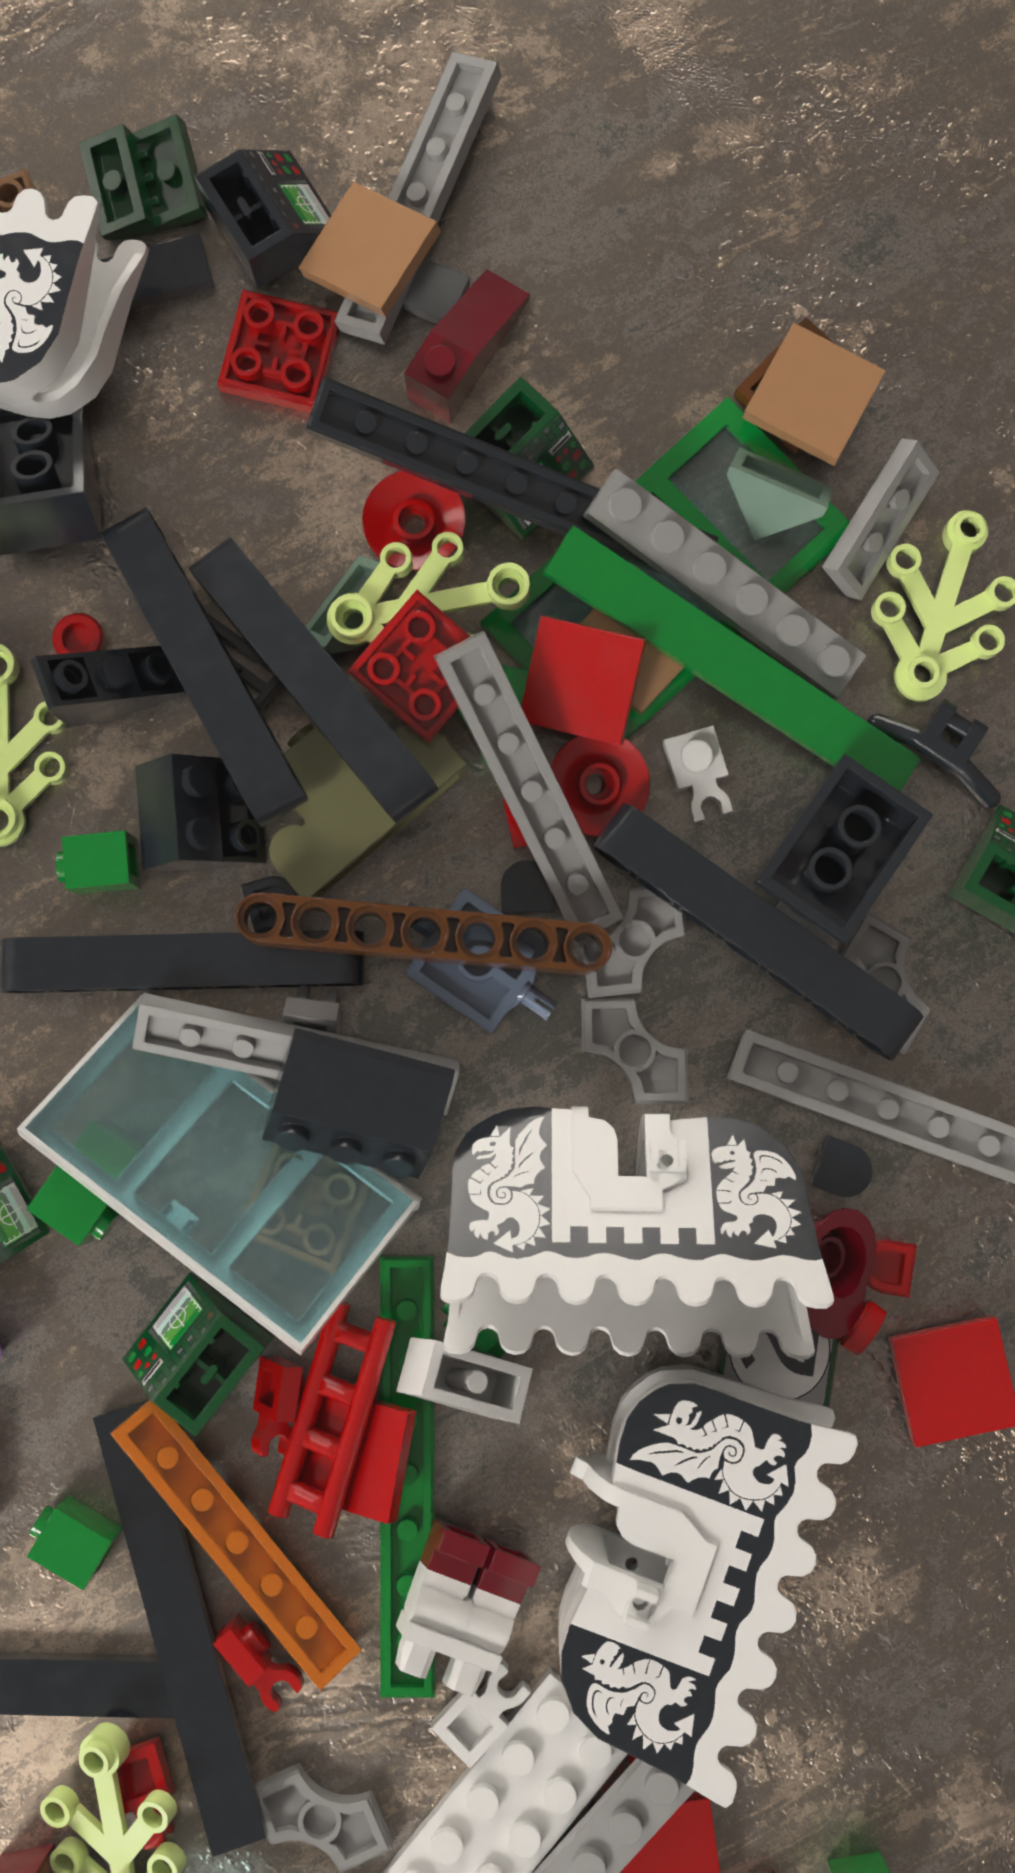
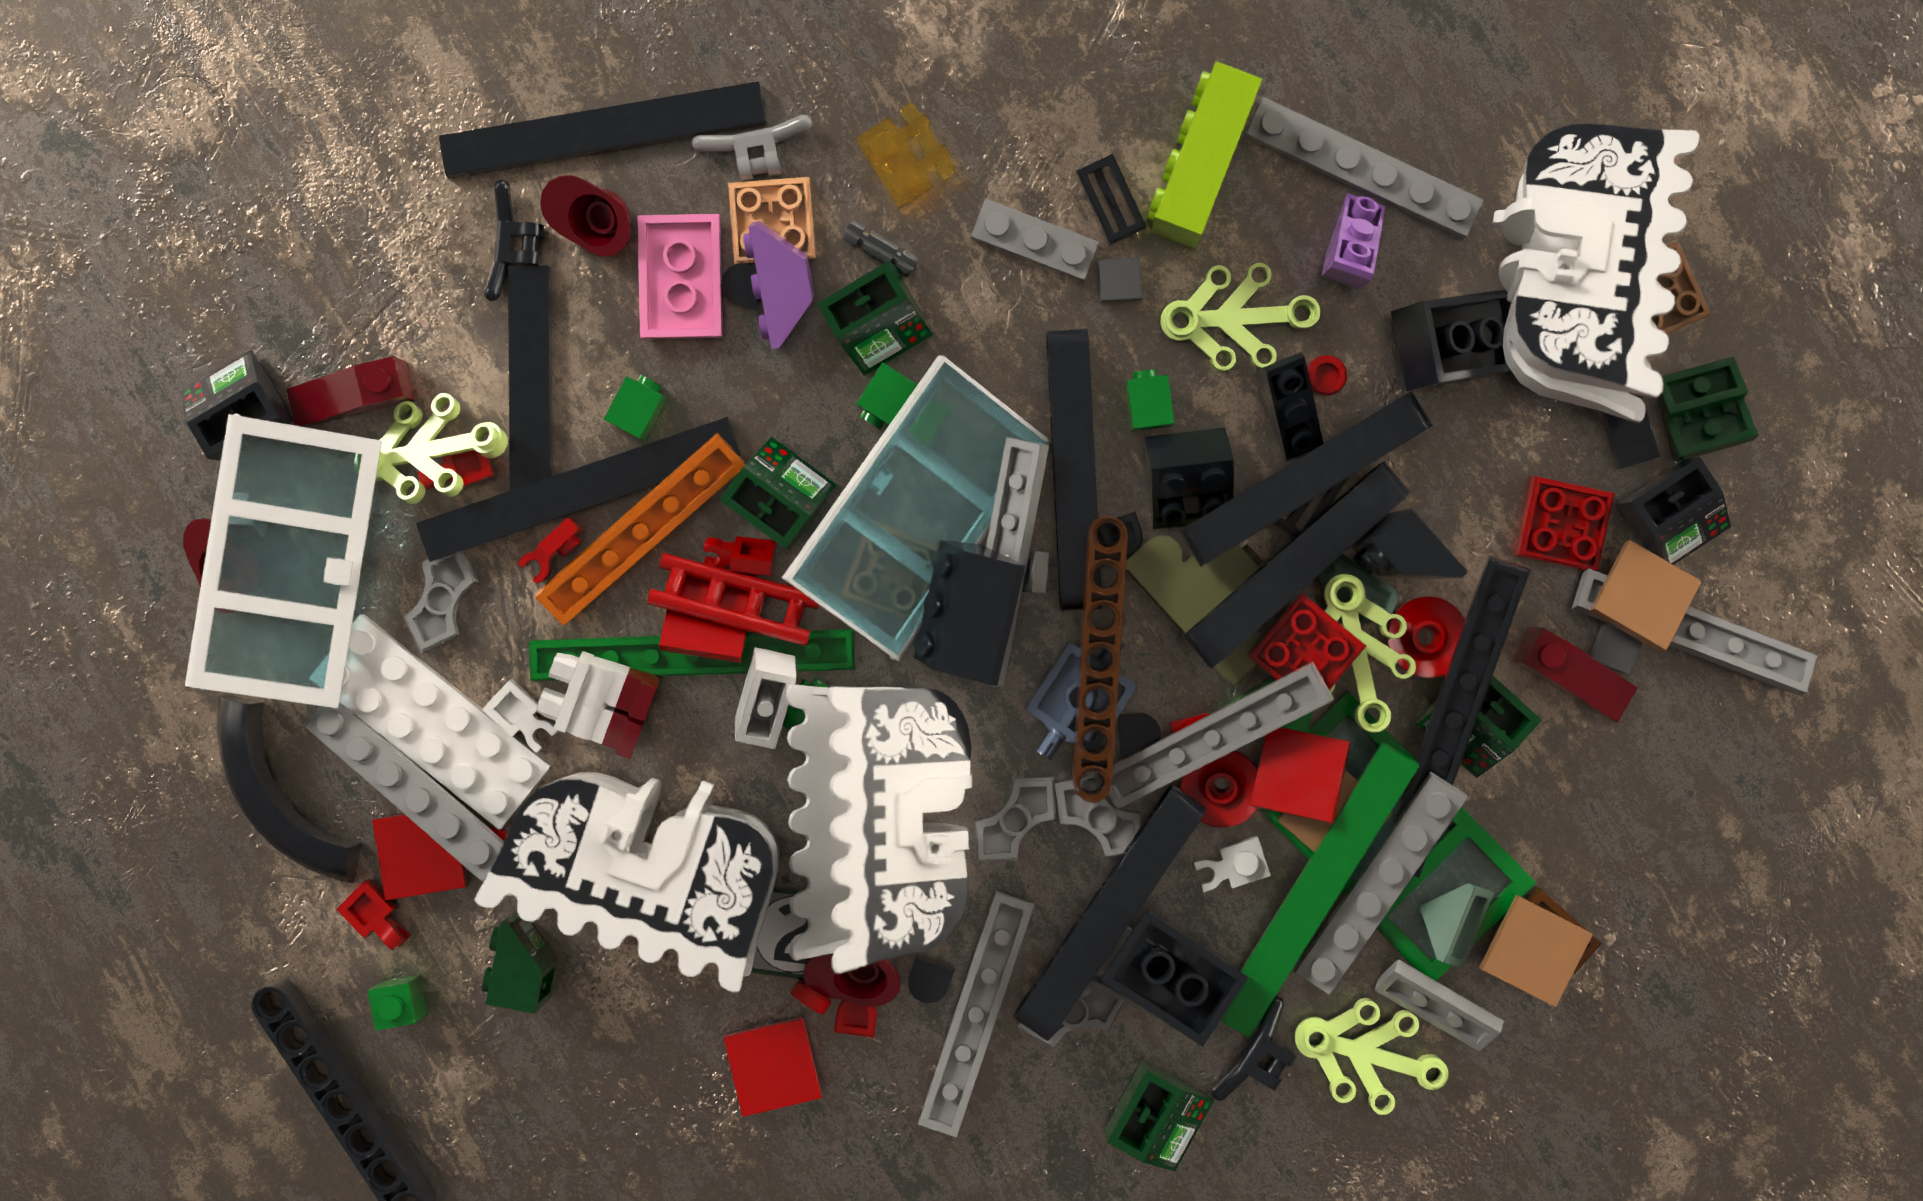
camera: 90 degrees right, 5 degrees up
none -> dark green slope [482,911,558,1014]
none -> black slope [1351,509,1468,579]

